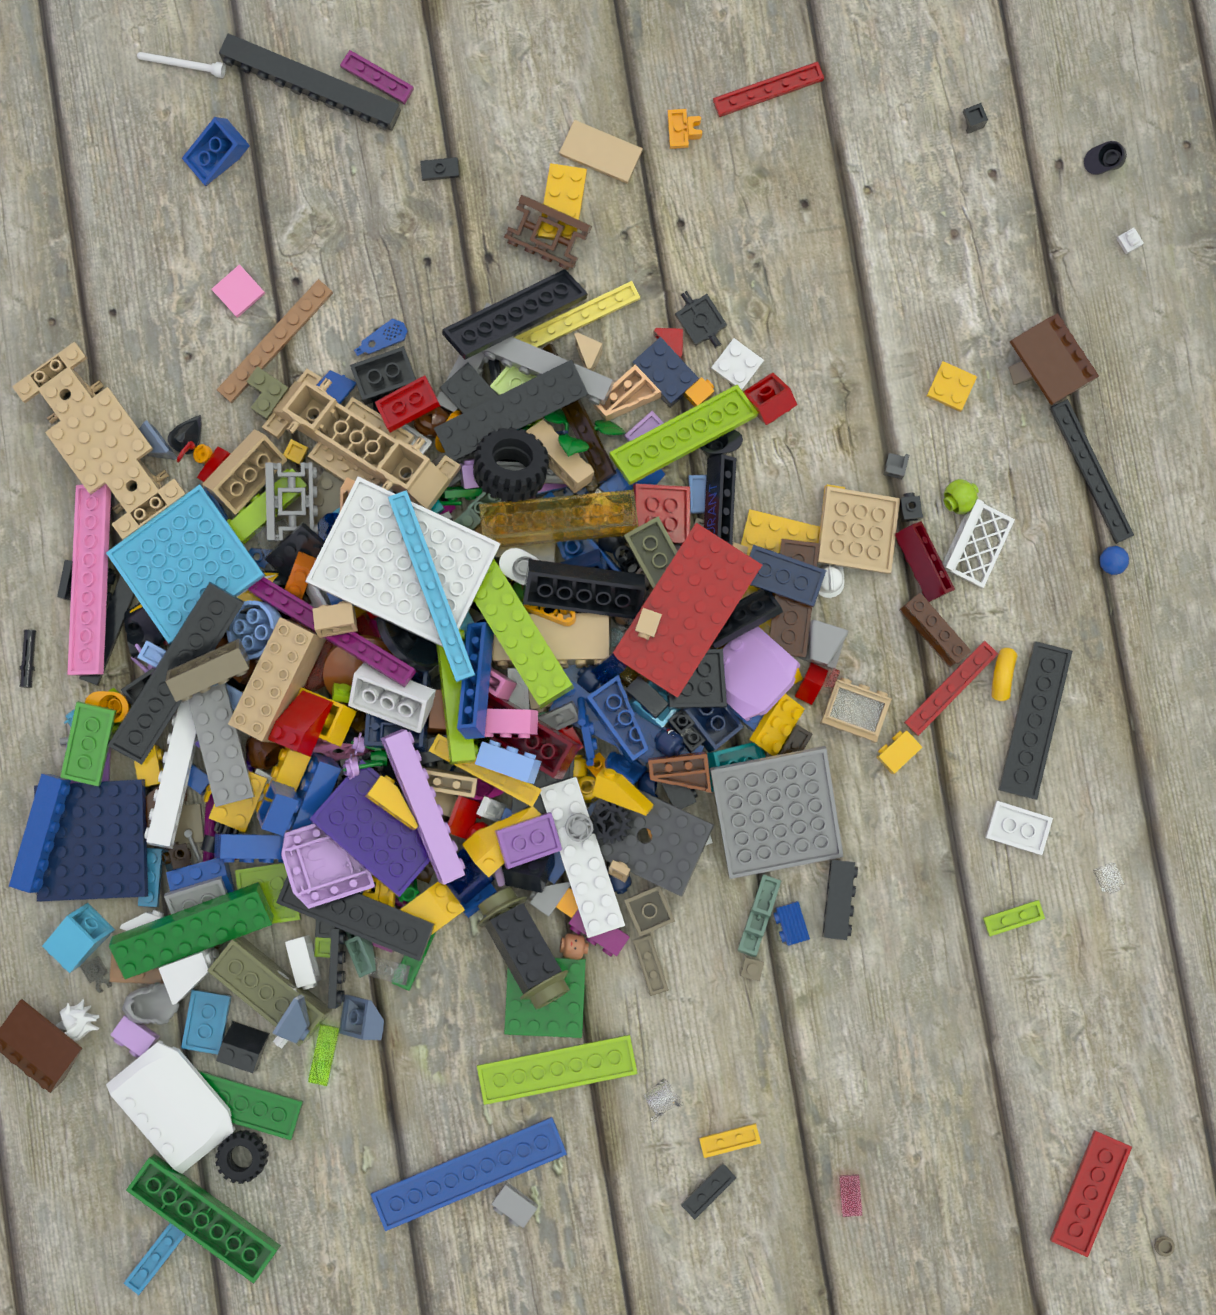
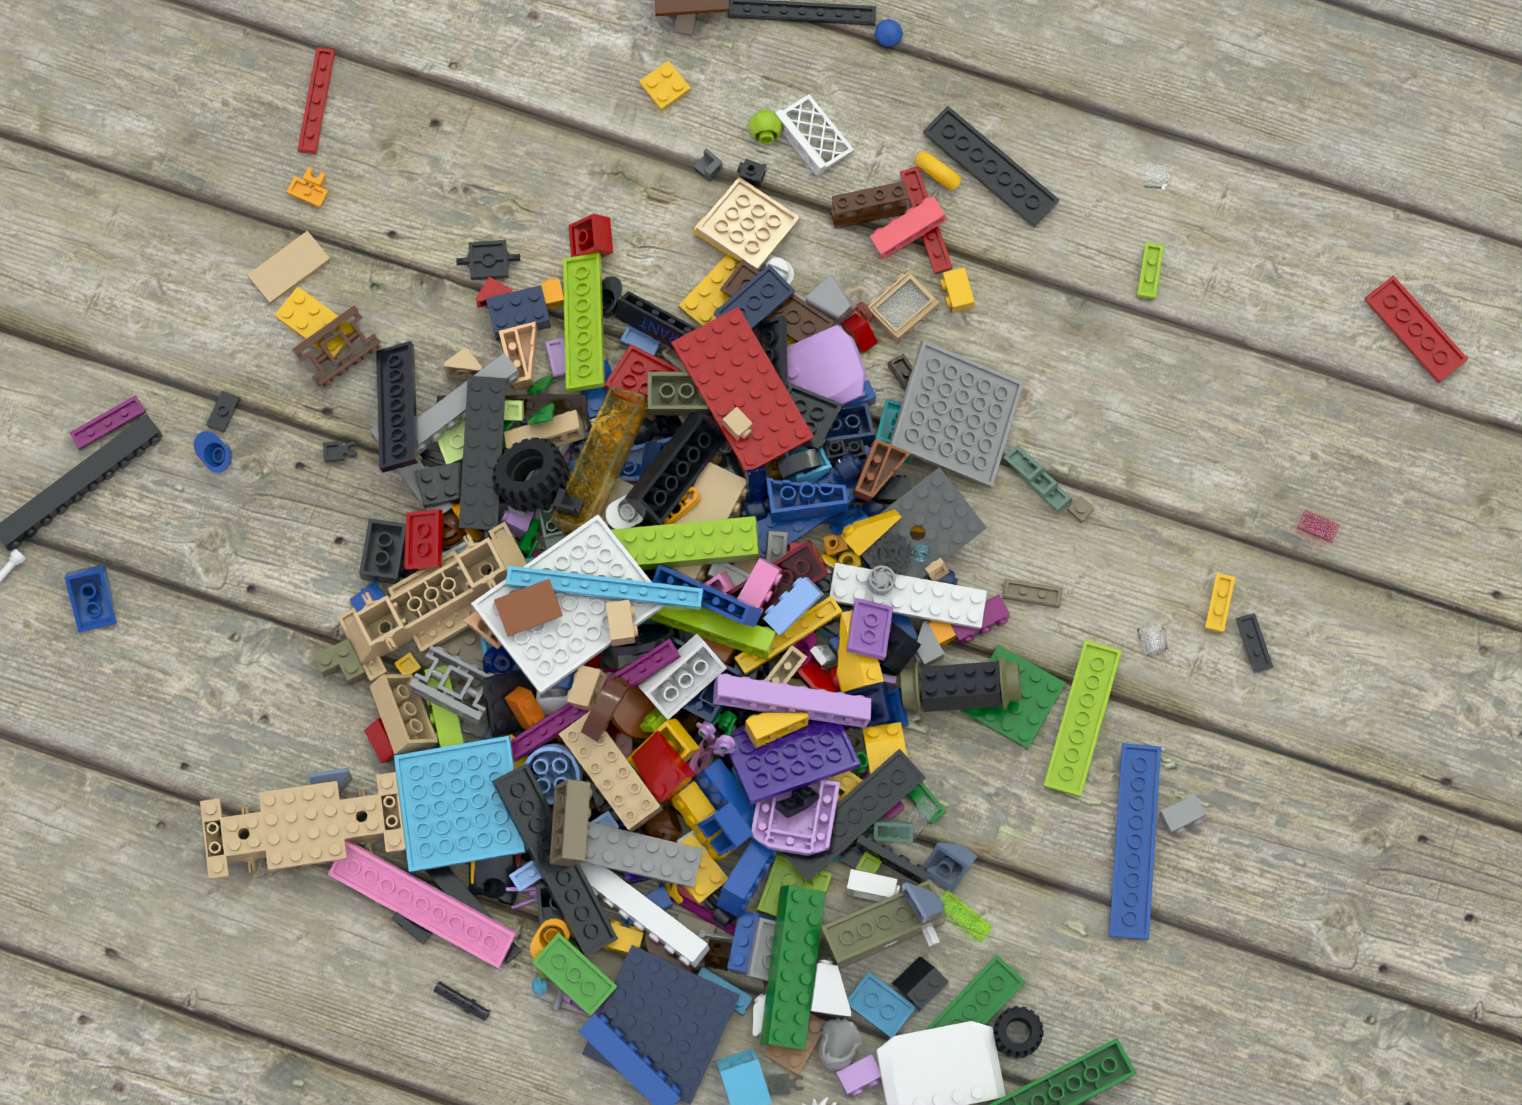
camera: 65 degrees left, 10 degrees down
black piece [168,415,202,463] -> none
light orange tile [193,444,213,464] -> none
bright pink tile [212,264,265,318] -> none
medium nougat plate [217,279,333,403] -> none
blue piece [354,319,408,356] -> none
light yellow plate [514,281,640,348] -> none
nougat head [560,933,589,960] -> none
blue plate [577,697,598,766] -> none
dark tan brick [624,885,675,937] -> none
white plate [711,338,764,390] -> none
yellow plate [749,694,805,756] -> none
blue brick [773,901,810,946] -> none
black brick [822,859,858,940] -> none
dark red brick [895,521,955,602] -> none
white plate [985,801,1053,855] -> none
dark tan plate [1154,1236,1175,1257] -> none
none -> blue piece [194,431,232,473]
none -> black plate [323,440,357,463]
none -> dark orange tile [494,579,563,637]
none -> yellowish green plate [504,400,524,421]
none -> black panel [552,488,585,518]
none -> reddish brown arch [581,675,632,742]
none -> tan brick [606,600,638,646]
none -> black slope [775,785,820,818]
none -> coral brick [870,196,948,259]
none -> clear light blue plate [912,544,931,562]

